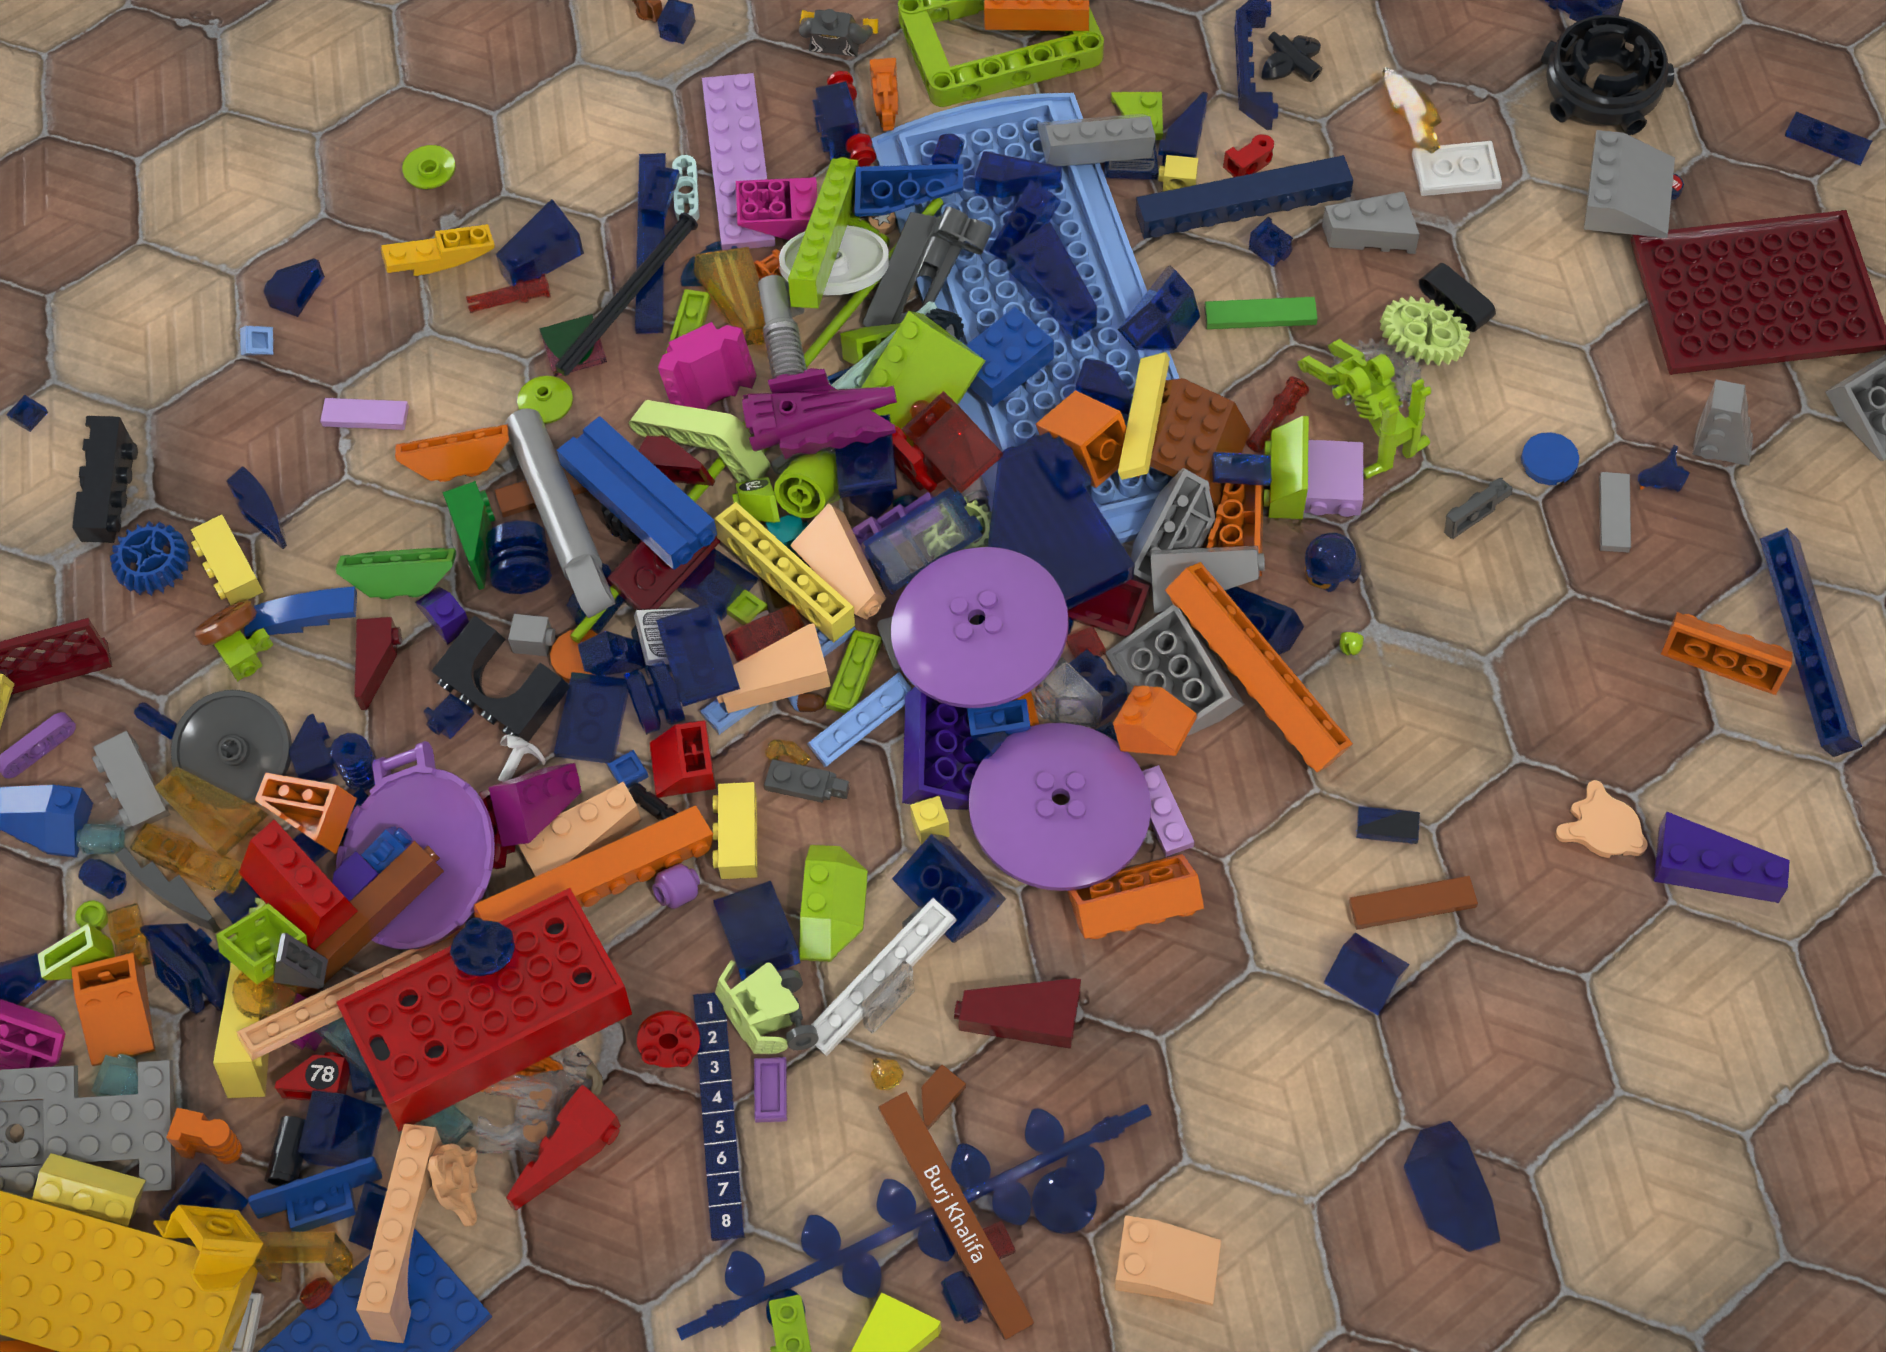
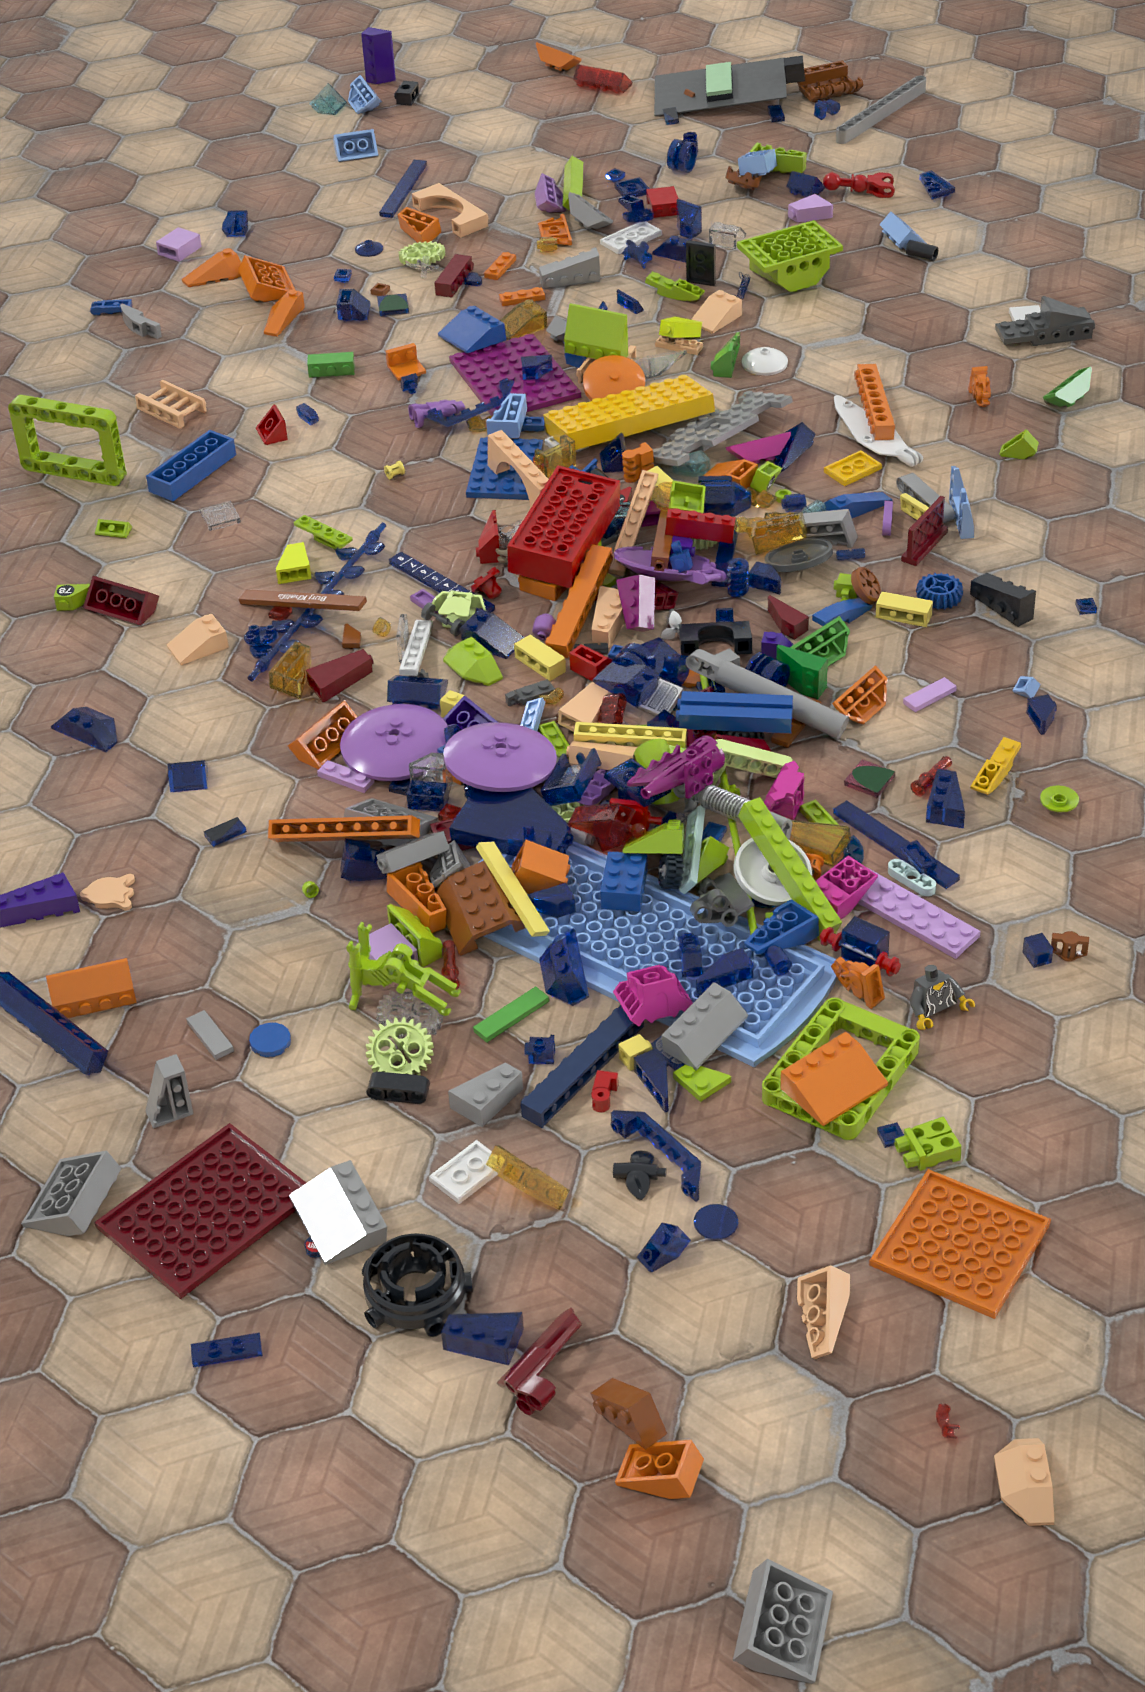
camera: 140 degrees right, 20 degrees down
light yellow brick [32,1153,146,1226] -> none
dark grey slope [115,847,220,933] -> none
yellow piece [153,1205,263,1292] -> none
clear blue slope [227,466,287,549] -> none
orange wedge [255,773,357,854] -> none
dark grey slope [273,933,328,989] -> none
light nougat tile [427,1143,478,1227] -> none
clear blue dish [450,918,515,976] -> none
lime dish [517,376,573,424] -> none
black axle [555,212,698,376] -> none
clear blue brick [941,1271,985,1324] -> none
clear blue wedge [1007,222,1097,340] -> none
orange slope [1113,686,1197,756] -> none
clear blue plate [1212,452,1272,486] -> none
clear blue helmet [1305,533,1361,592] -> none
dark orange tile [1349,876,1478,930] -> none
dark grey hinge [1444,478,1513,539] -> none
clear blue animal [1638,445,1690,492] -> none
none -> clear yellow wedge [269,641,311,699]
none -> dark pink slope [613,965,693,1026]

